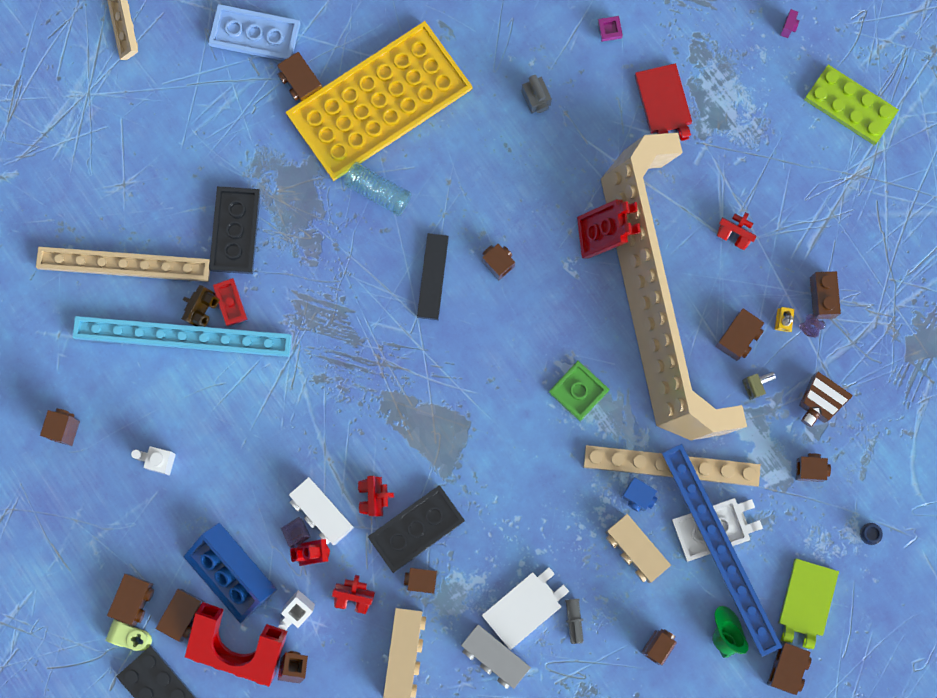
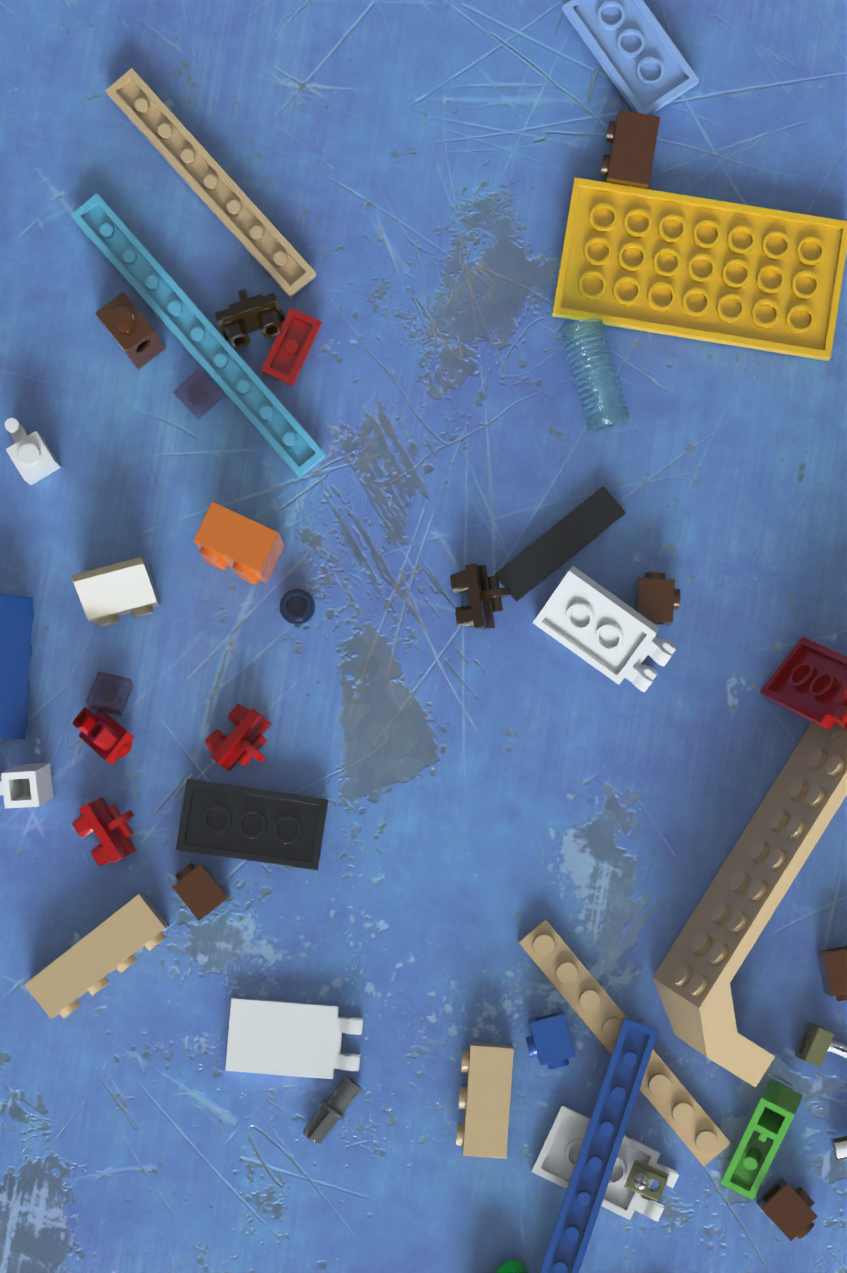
camera: 45 degrees right, 5 degrees up
black plate [209,186,261,274] -> none
white brick [289,477,354,546] -> none
light grey brick [461,625,531,689] -> none
bright green tile [548,361,610,422] -> none
reddish brown brick [641,629,677,666] -> none
none -> slope [71,556,161,627]
none -> reddish brown torso [95,292,166,370]
none -> clear purple plate [173,368,224,420]
none -> orange brick [193,502,285,586]
none -> dark blue plate [280,589,315,625]
none -> dark brown hips [450,563,511,630]
none -> white tile [533,566,677,692]
none -> olive piece [624,1160,669,1201]
none -> bright green slope [720,1079,803,1200]

